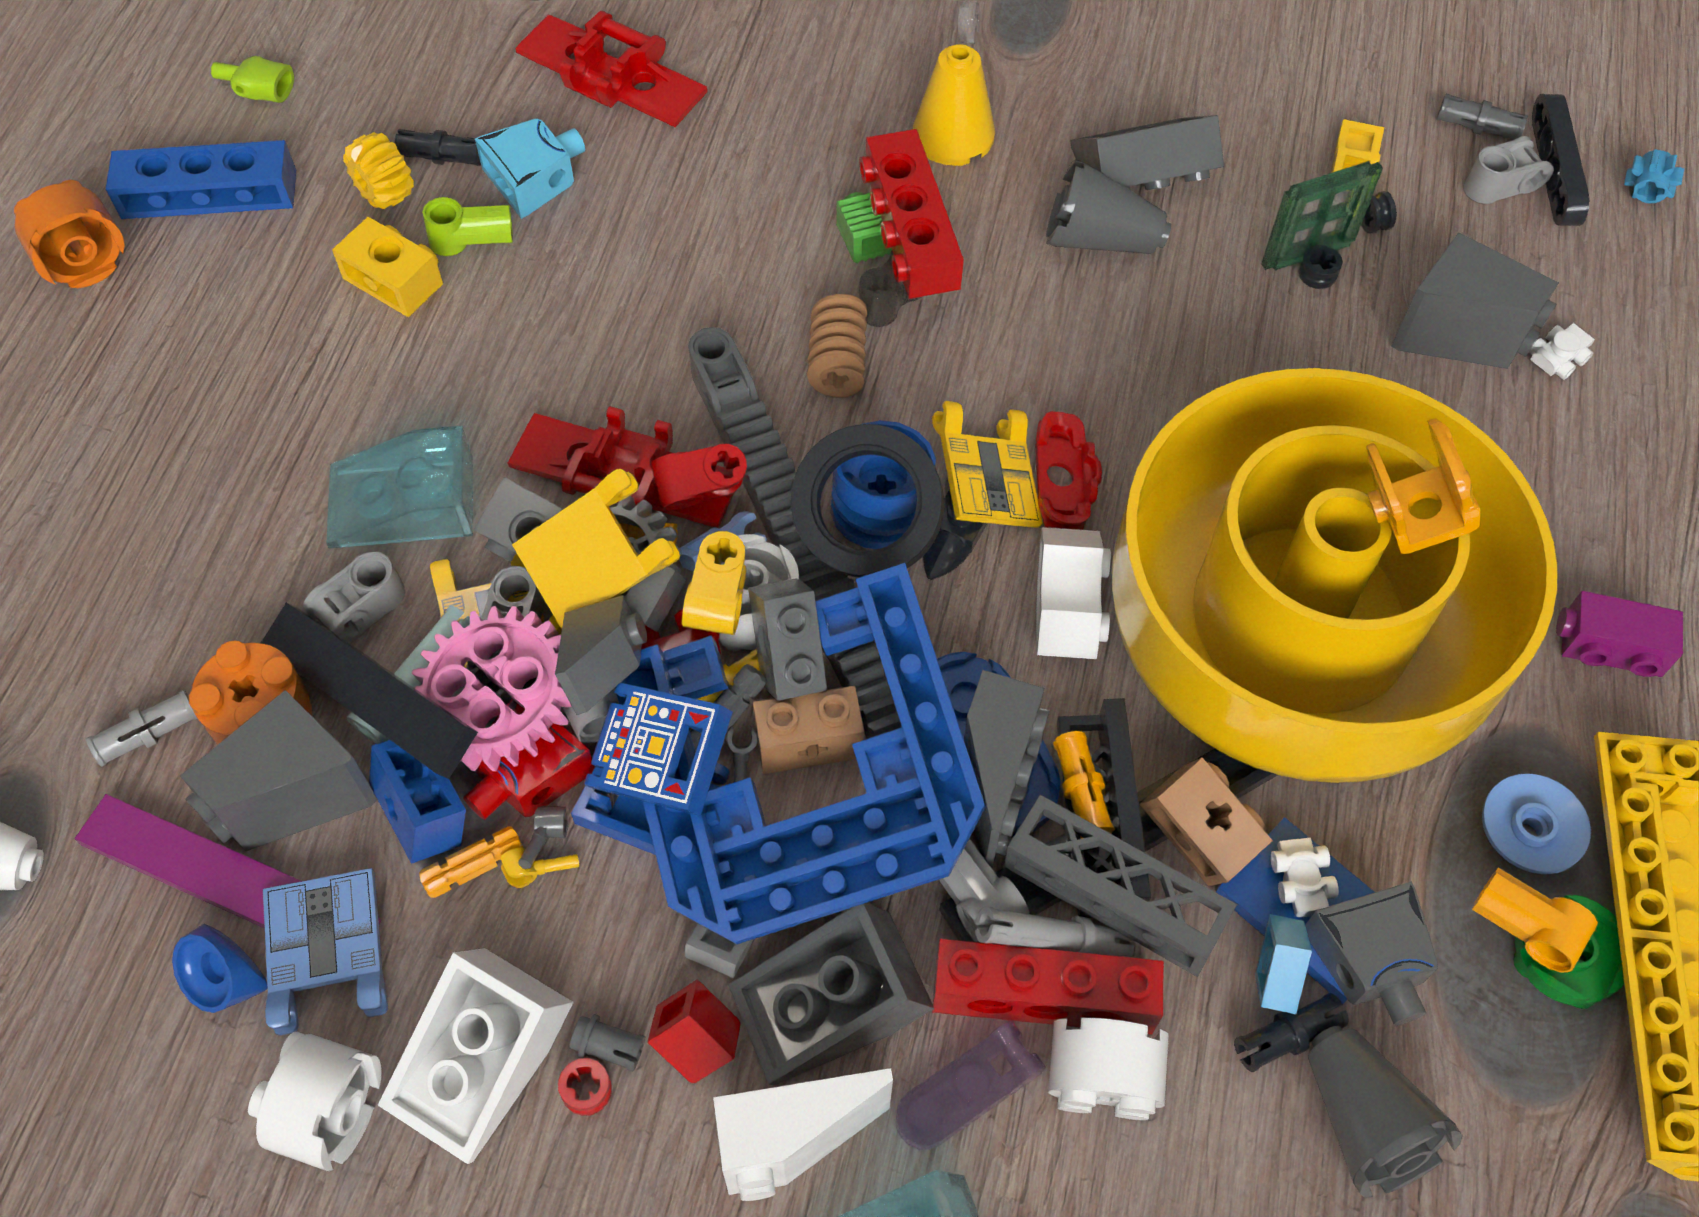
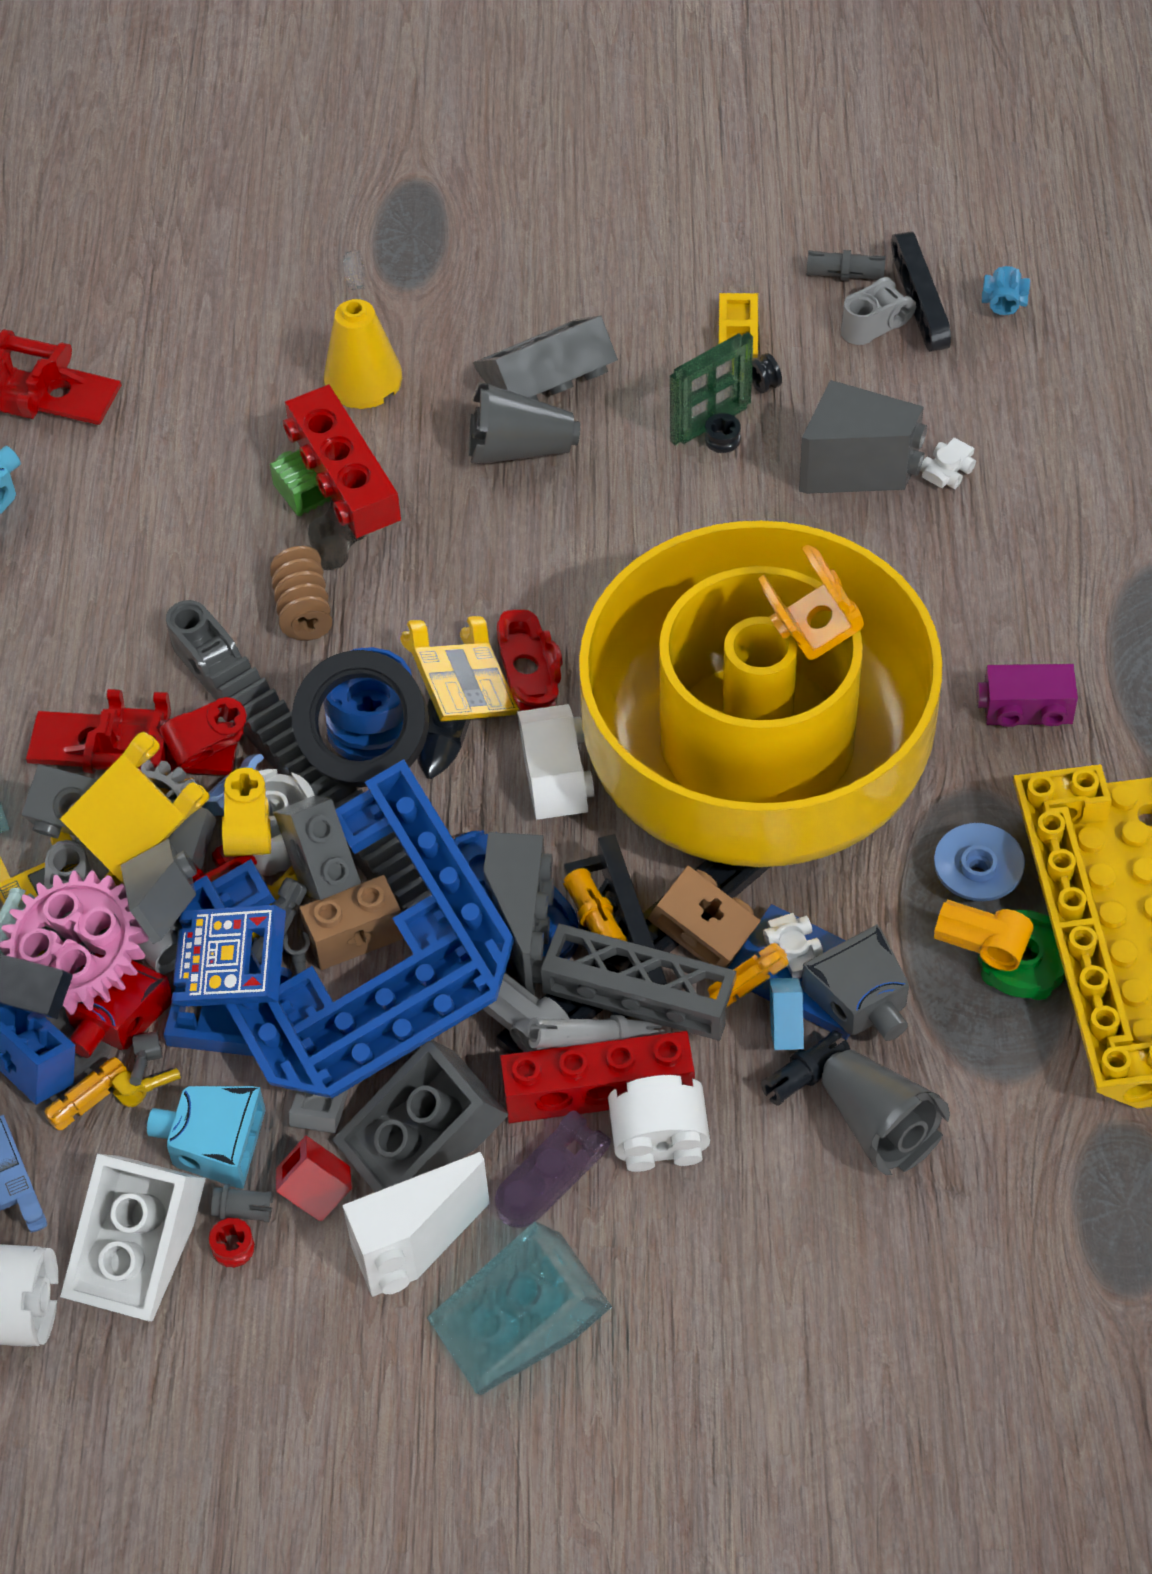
camera: 10 degrees left, 5 degrees down
none -> medium azure torso [147,1086,266,1189]
none -> light orange axle [708,943,789,1008]

